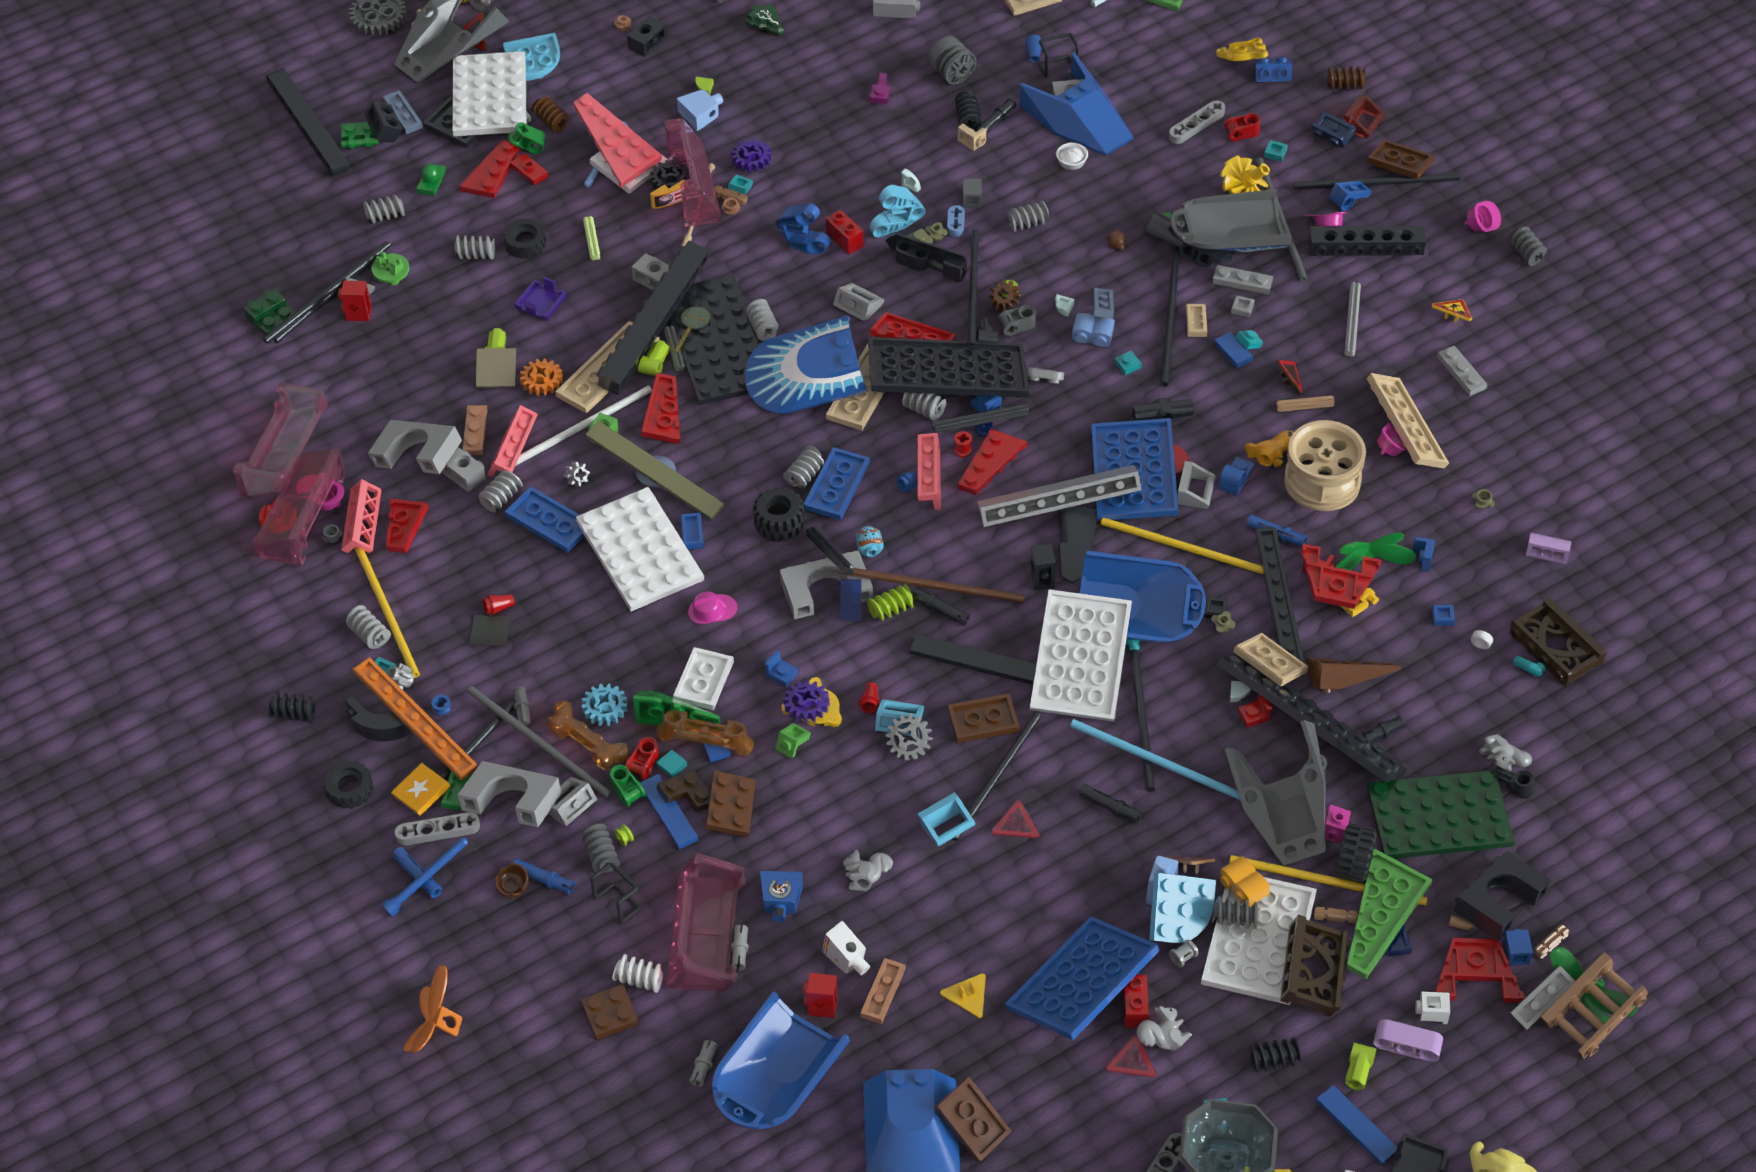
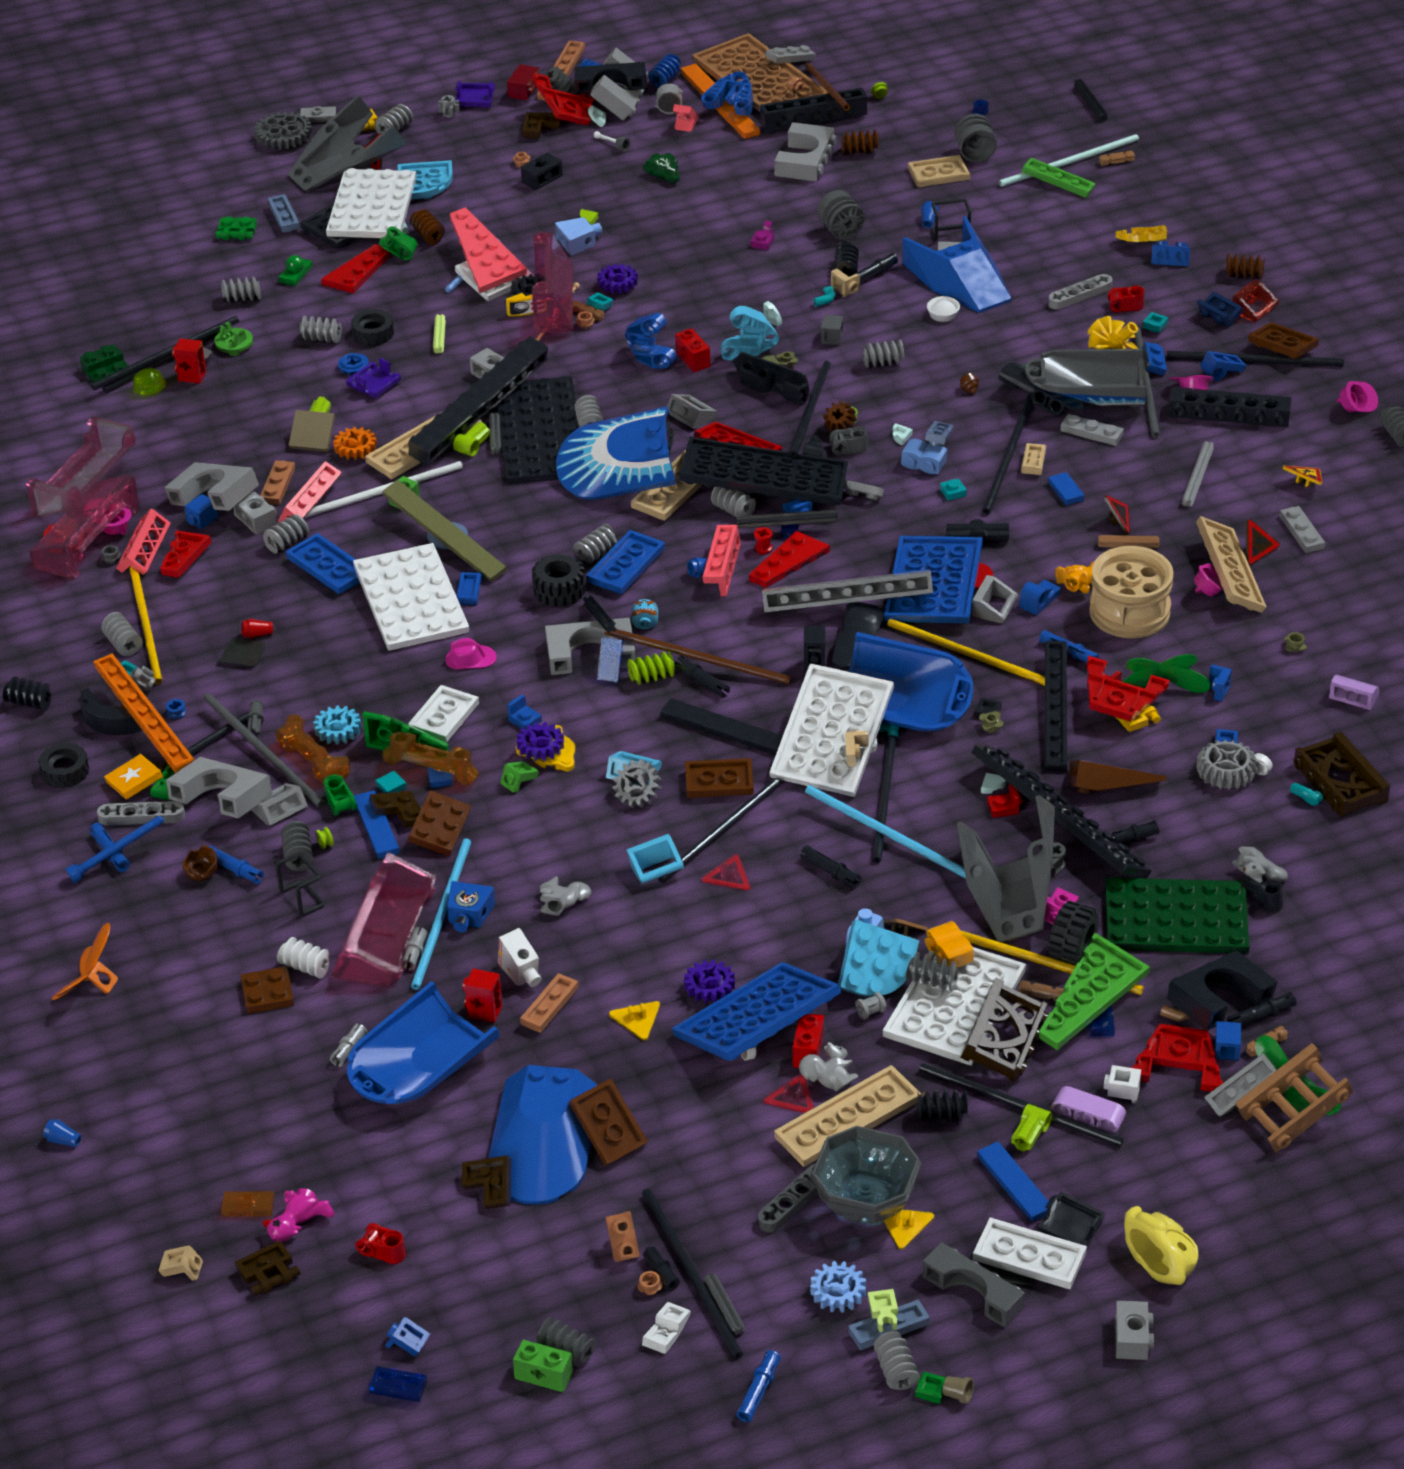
camera: 10 degrees right, 10 degrees down
black beam [266,68,350,177] -> none
black brick [365,101,403,142] -> none
red plate [510,153,548,185] -> none
light grey gear [563,462,590,487] -> none
red piece [625,737,659,780] -> none
red wing [641,373,680,444] -> none
piece [674,307,710,353] -> none
red cone [859,682,880,713] -> none
medium blue beam [947,206,965,238] -> none
light grey tile [1231,296,1255,318] -> none
tan tile [1233,633,1308,686] -> none
teal plate [1235,330,1263,349] -> none
none -> clear neon green hat [133,368,166,396]
none -> blue brick [185,494,218,530]
none -> blue gear [338,353,369,375]
none -> medium azure piece [411,838,471,990]
none -> dark purple gear [684,959,735,1004]
none -> tan plate [774,1065,922,1167]
none -> teal arm [813,286,836,307]
none -> tan bracket [845,730,869,767]
none -> black piece [919,1062,1124,1147]
none -> blue plate [1142,341,1167,376]
none -> light grey gear [1196,739,1257,791]
none -> black pin [1226,992,1297,1027]
none -> piece [1246,519,1280,565]

